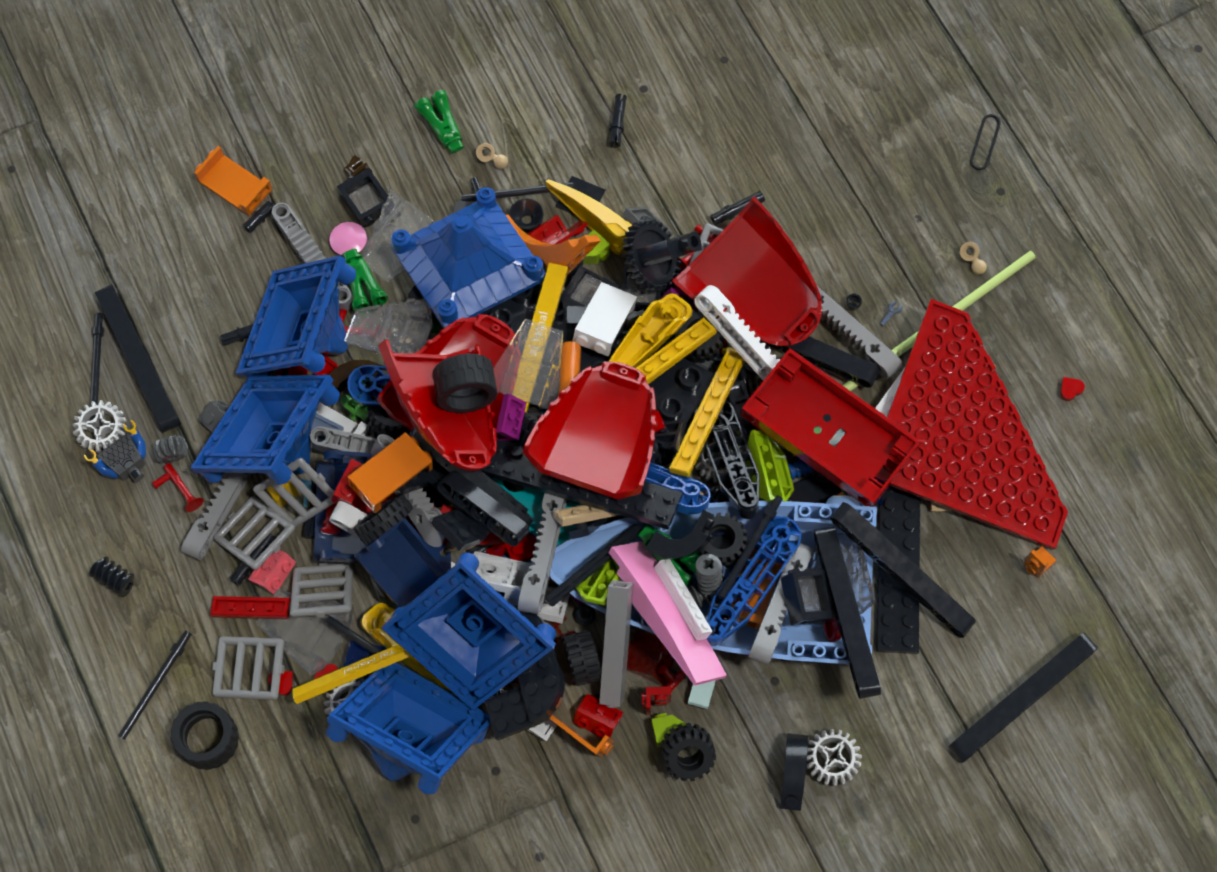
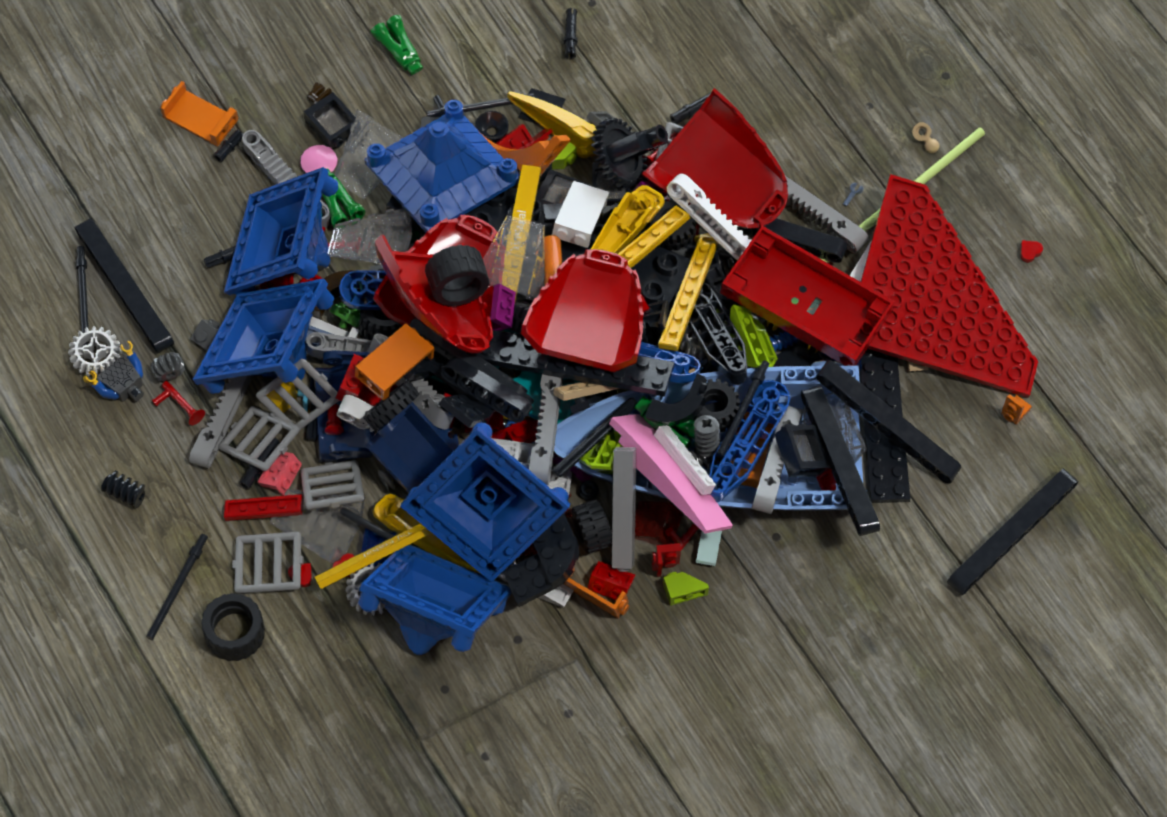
camera: 10 degrees left, 5 degrees down
tan plate [476,143,508,169] -> none
black tyre [660,723,716,782] -> none
black arch [780,733,808,811] -> none
white gear [806,729,862,786] -> none
black hinge [846,293,862,310] -> none
black piece [970,114,1001,170] -> none

